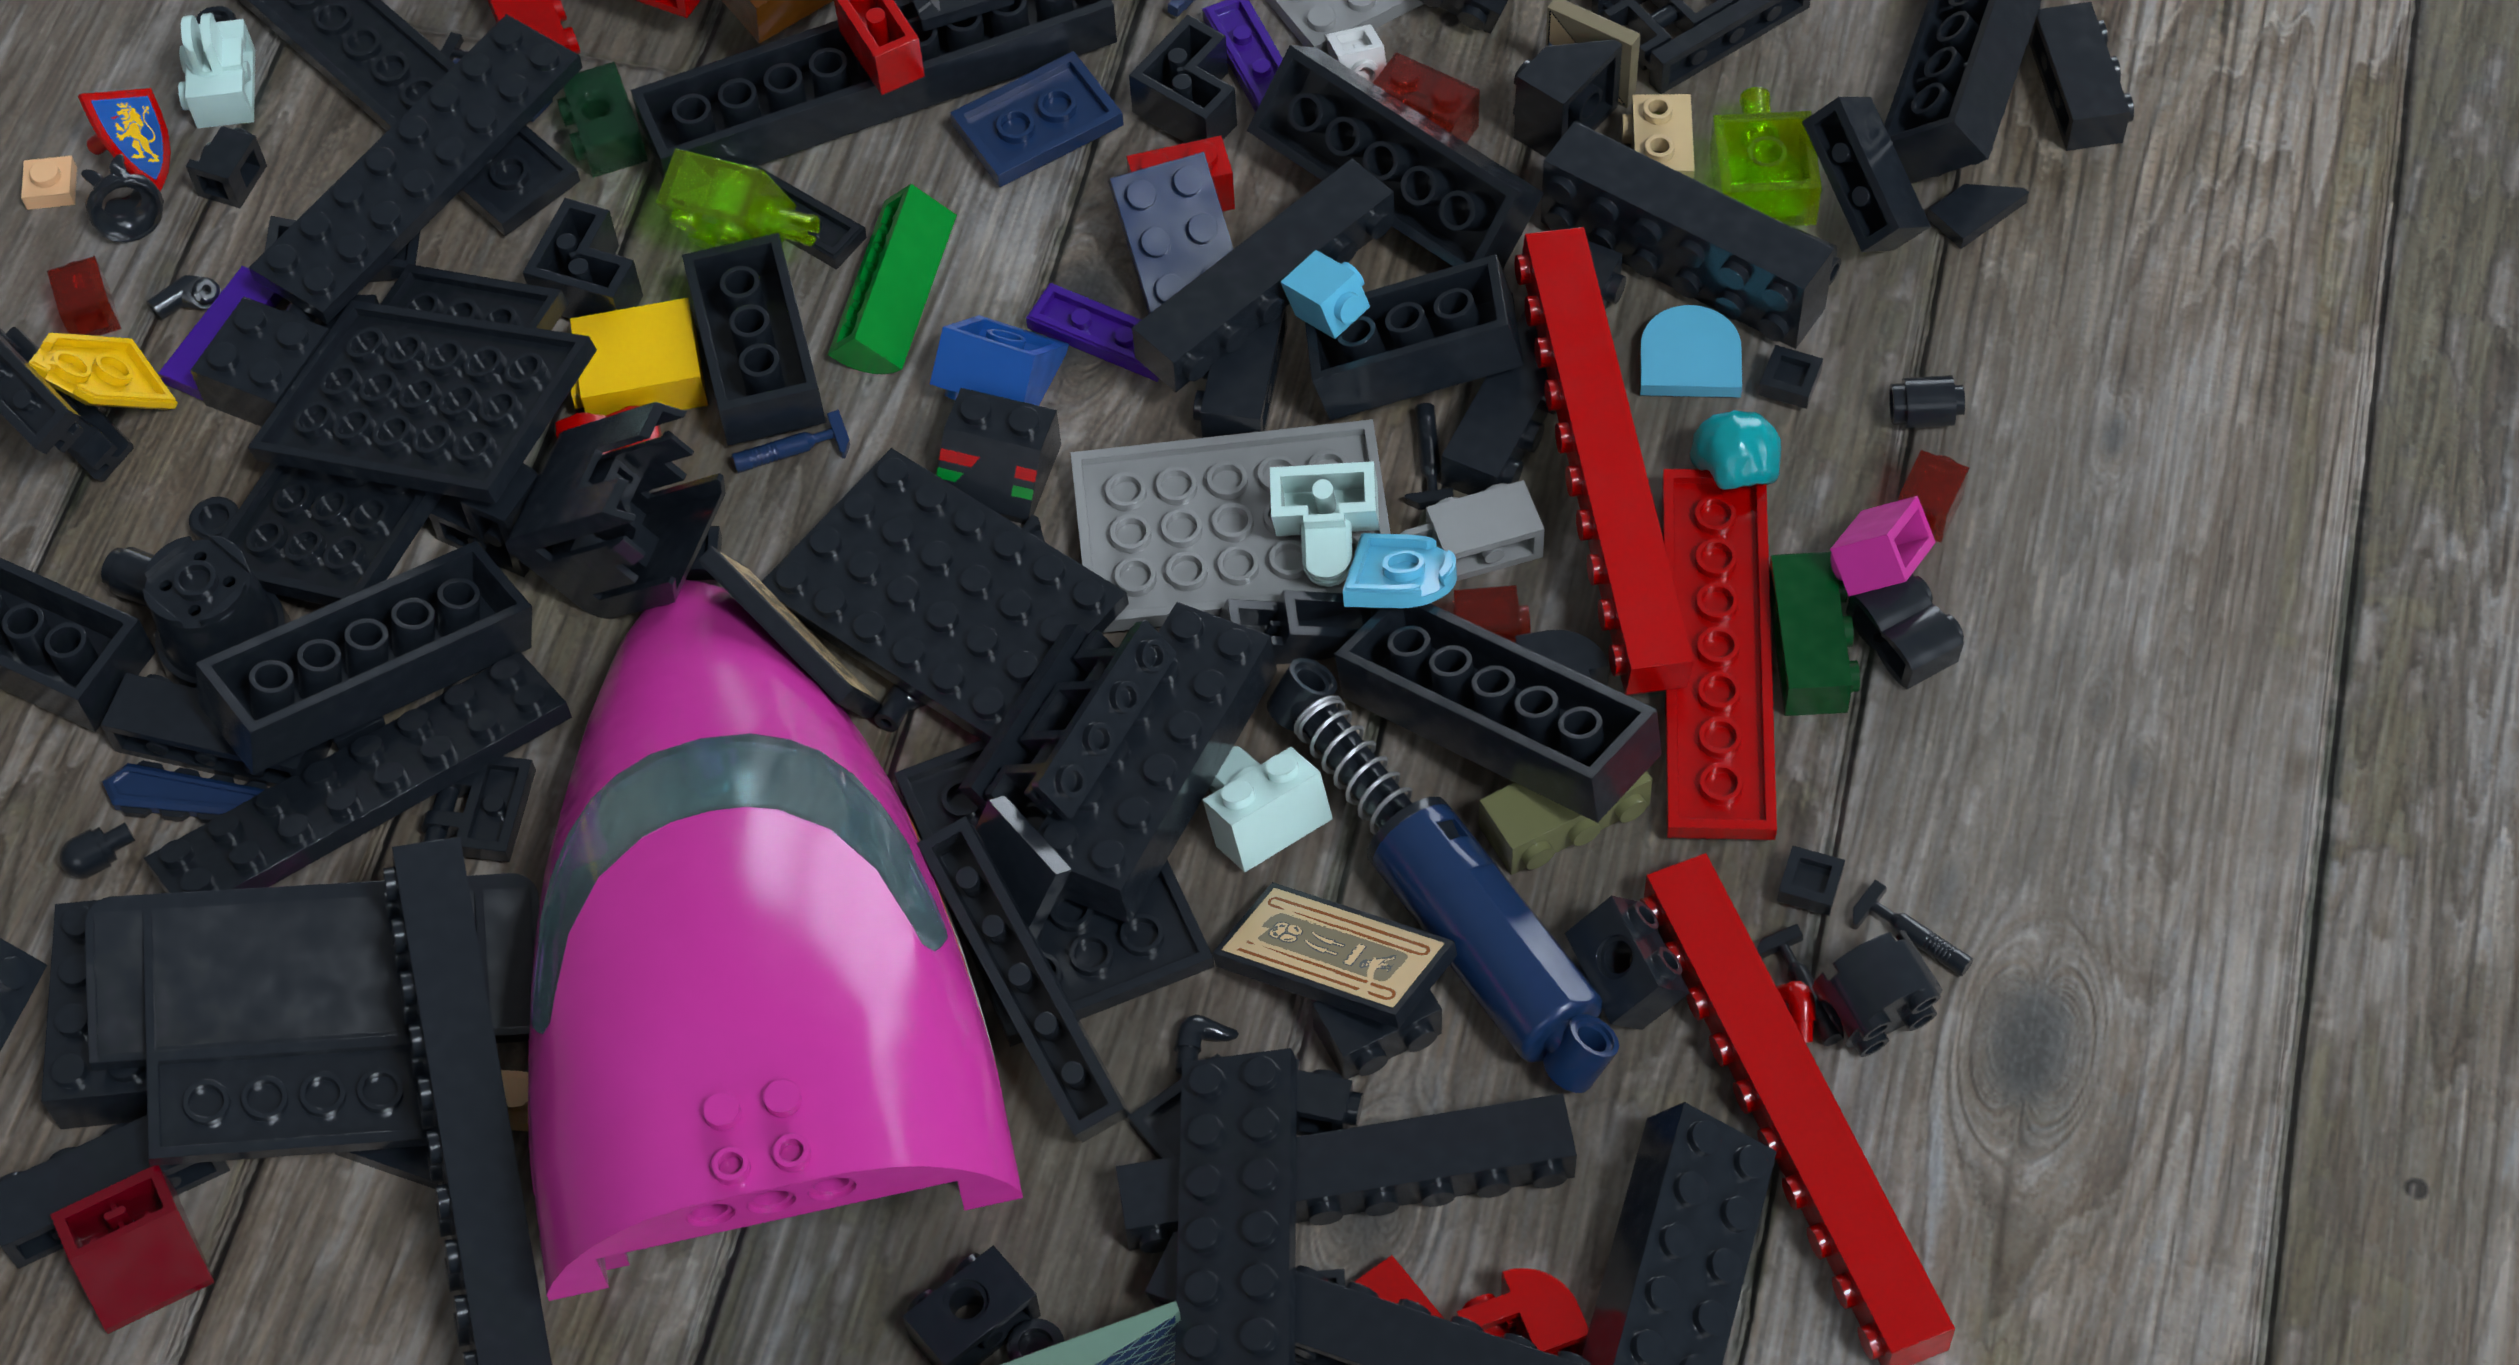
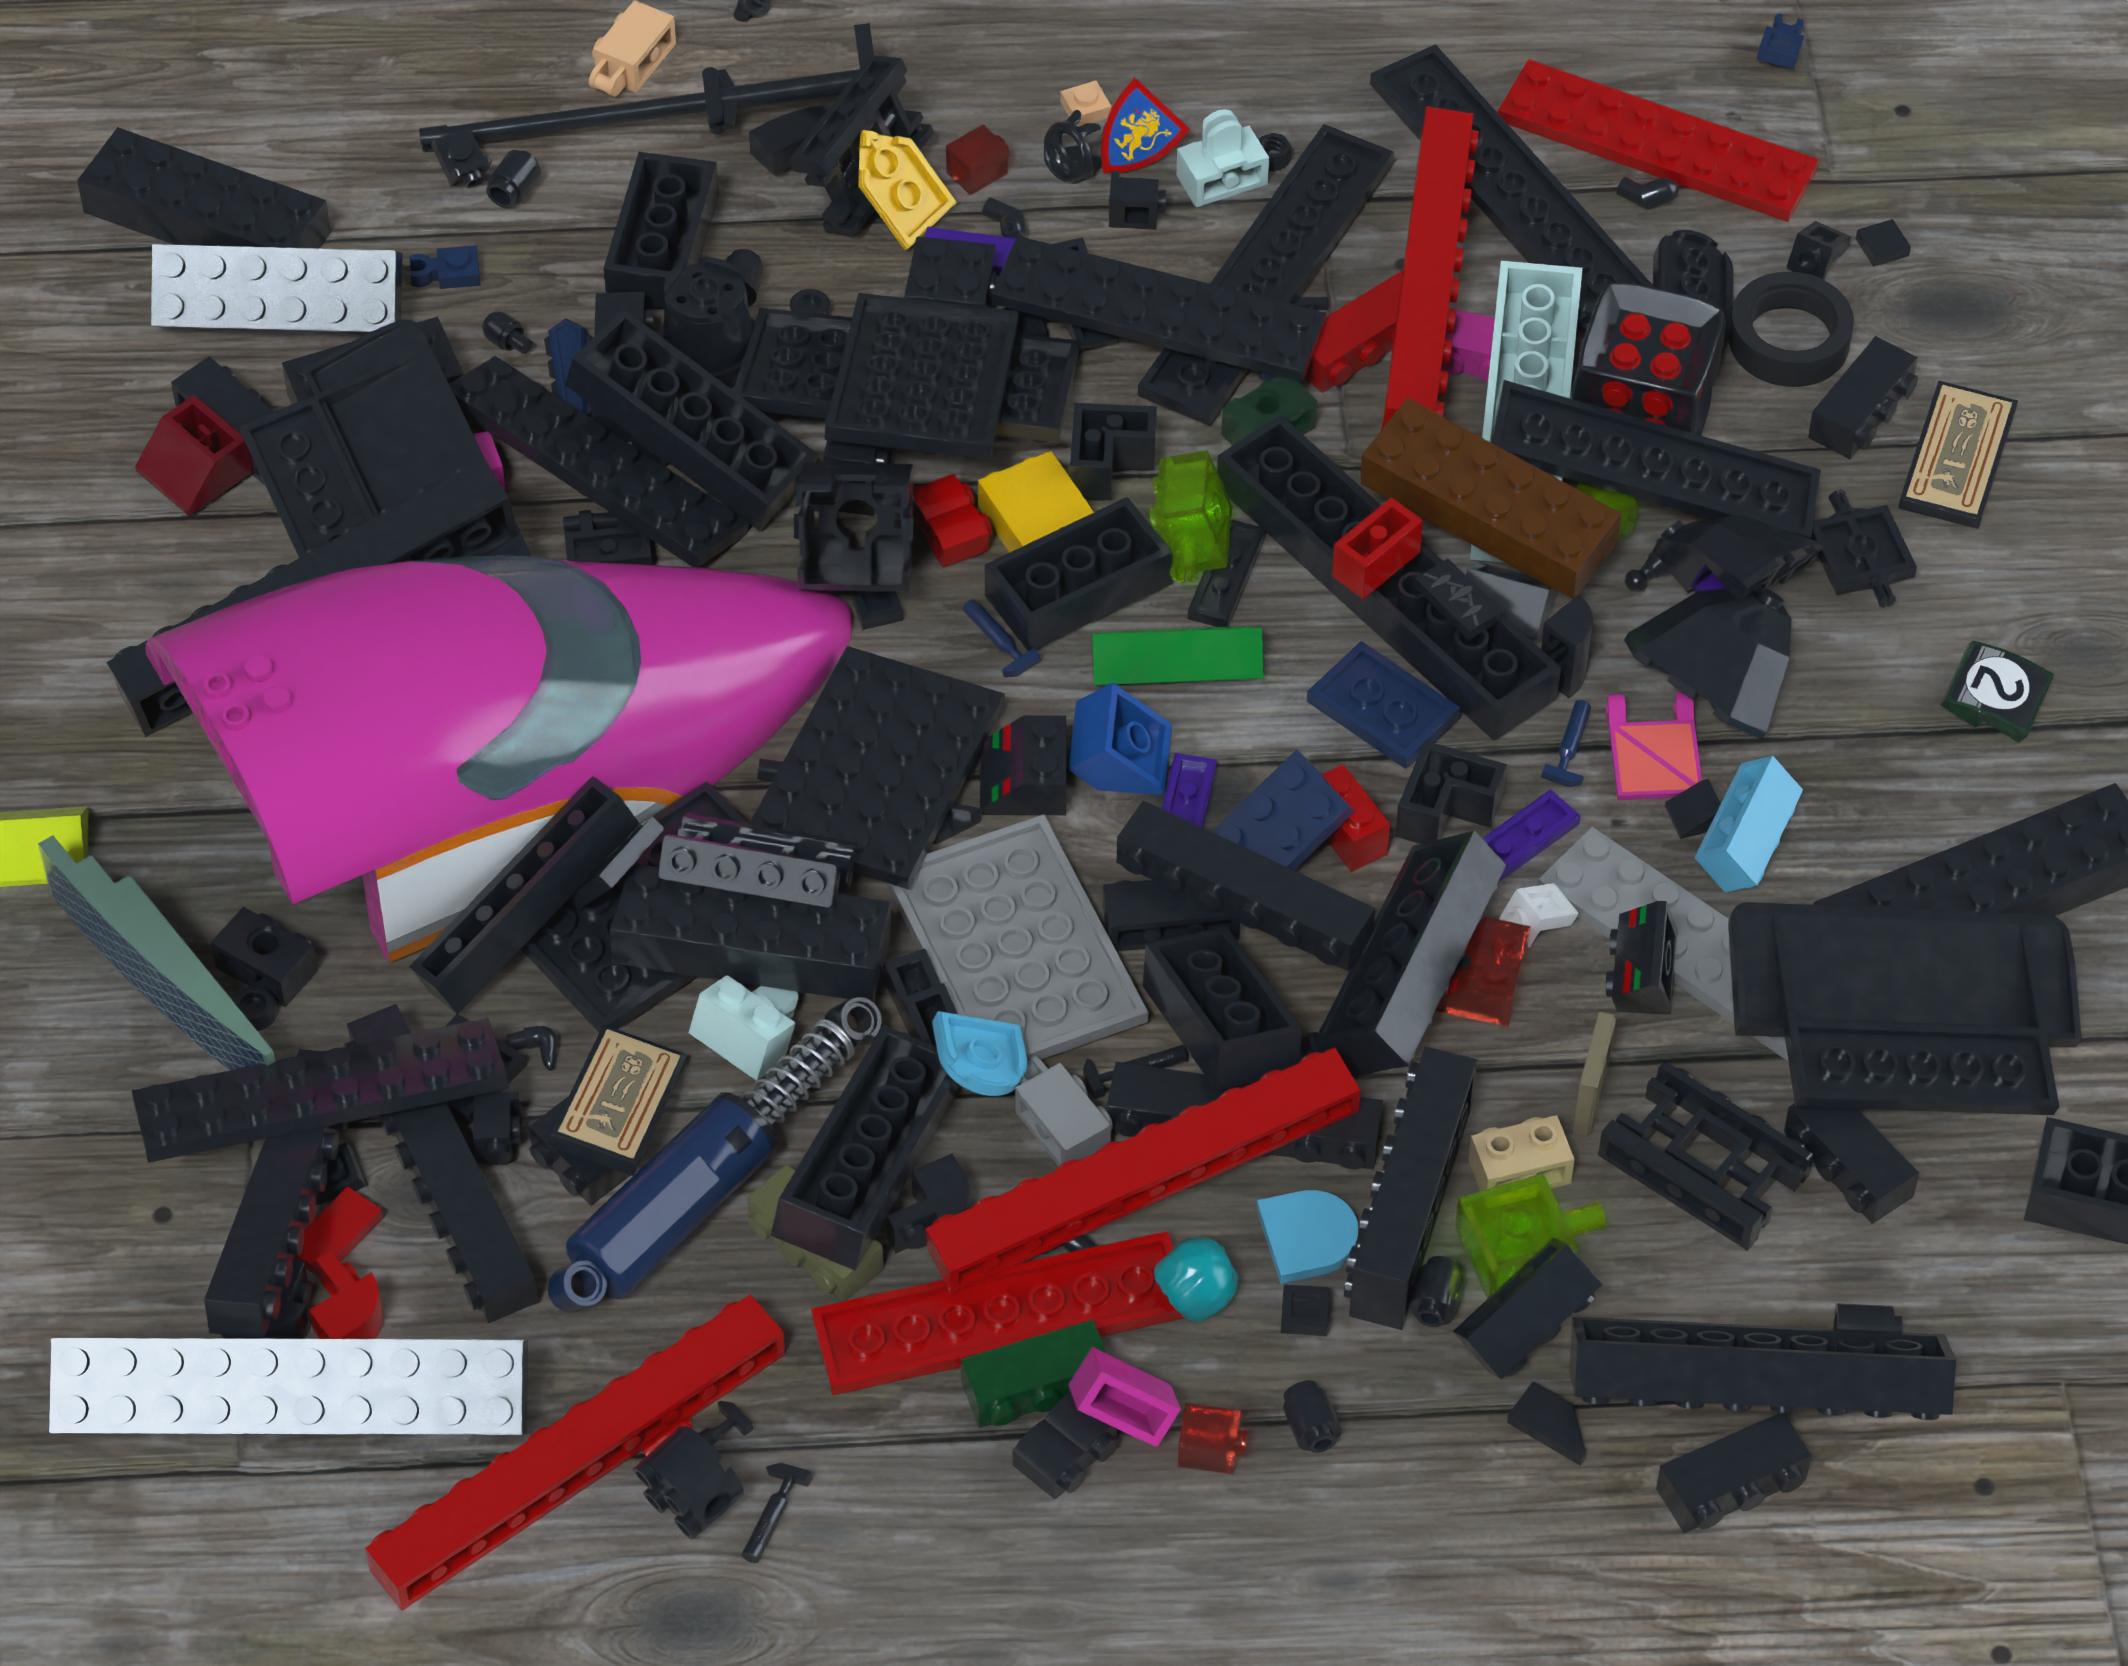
camera: 70 degrees right, 5 degrees down
black tile [699,546,882,719] -> none
light aqua brick [1270,461,1379,587] -> none
medium azure brick [1281,250,1370,339] -> none
clear red brick [1453,585,1531,643] -> none
black slope [1513,39,1622,157] -> none
black brick [1565,896,1690,1030] -> none
black plate [1777,845,1845,916] -> none

